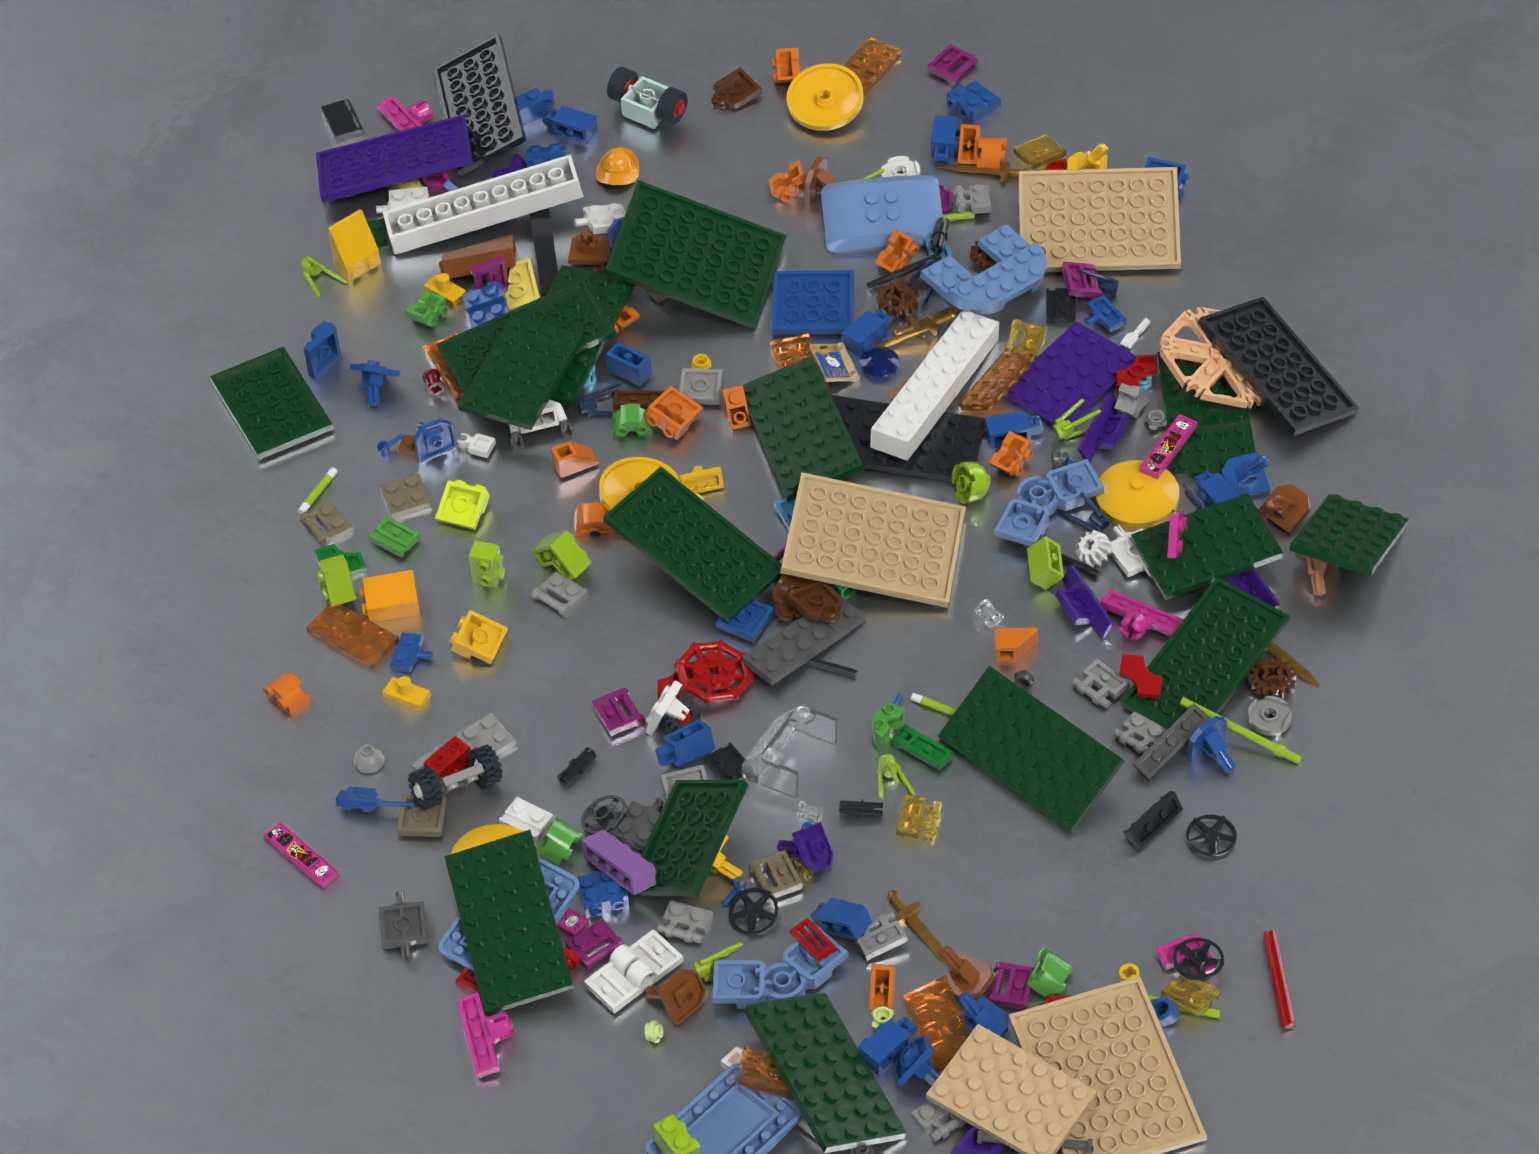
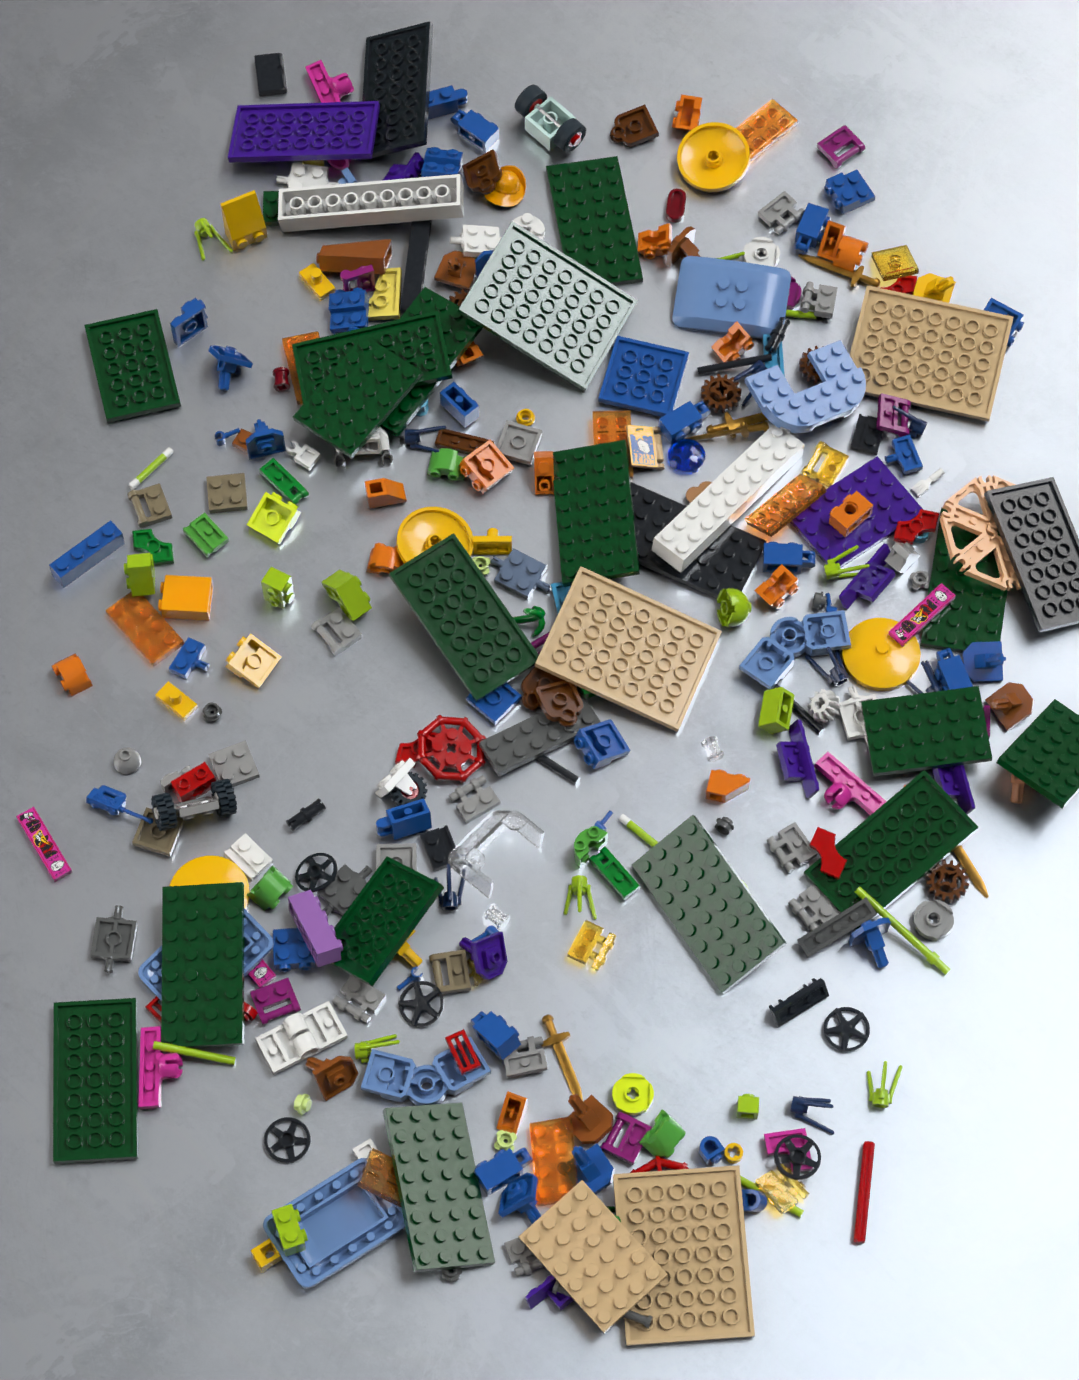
camera: 10 degrees right, 15 degrees up
bright green cylinder [405,290,448,328] -> none
magenta plate [592,688,646,736] -> none
black axle [839,799,883,817] -> none
dark pink plate [1167,511,1187,558] -> none
none -> blue brick [49,520,125,588]
none -> dark green plate [53,998,138,1164]
none -> lime bar [153,1041,236,1065]
none -> dark grey plate [203,702,222,721]
none -> green plate [259,458,309,505]
none -> black wheel [264,1117,311,1163]
none -> dark blue plant [434,864,468,911]
none -> light grey plate [449,776,501,824]
none -> reddish brown plate [462,149,502,194]
none -> sand blue plate [490,548,551,599]
none -> green piece [513,606,545,637]
none -> dark green plate [546,156,643,286]
none -> blue plate [574,719,631,769]
none -> neon yellow plate [612,1073,654,1116]
none -> dark red tile [666,189,686,223]
none -> blue plate [699,1136,725,1165]
none -> lime plate [736,1094,759,1119]
none -> light grey plate [758,191,805,235]
none -> dark blue plant [790,1096,835,1134]
none -> orange brick [829,491,873,538]
none -> lime plant [867,1061,903,1108]

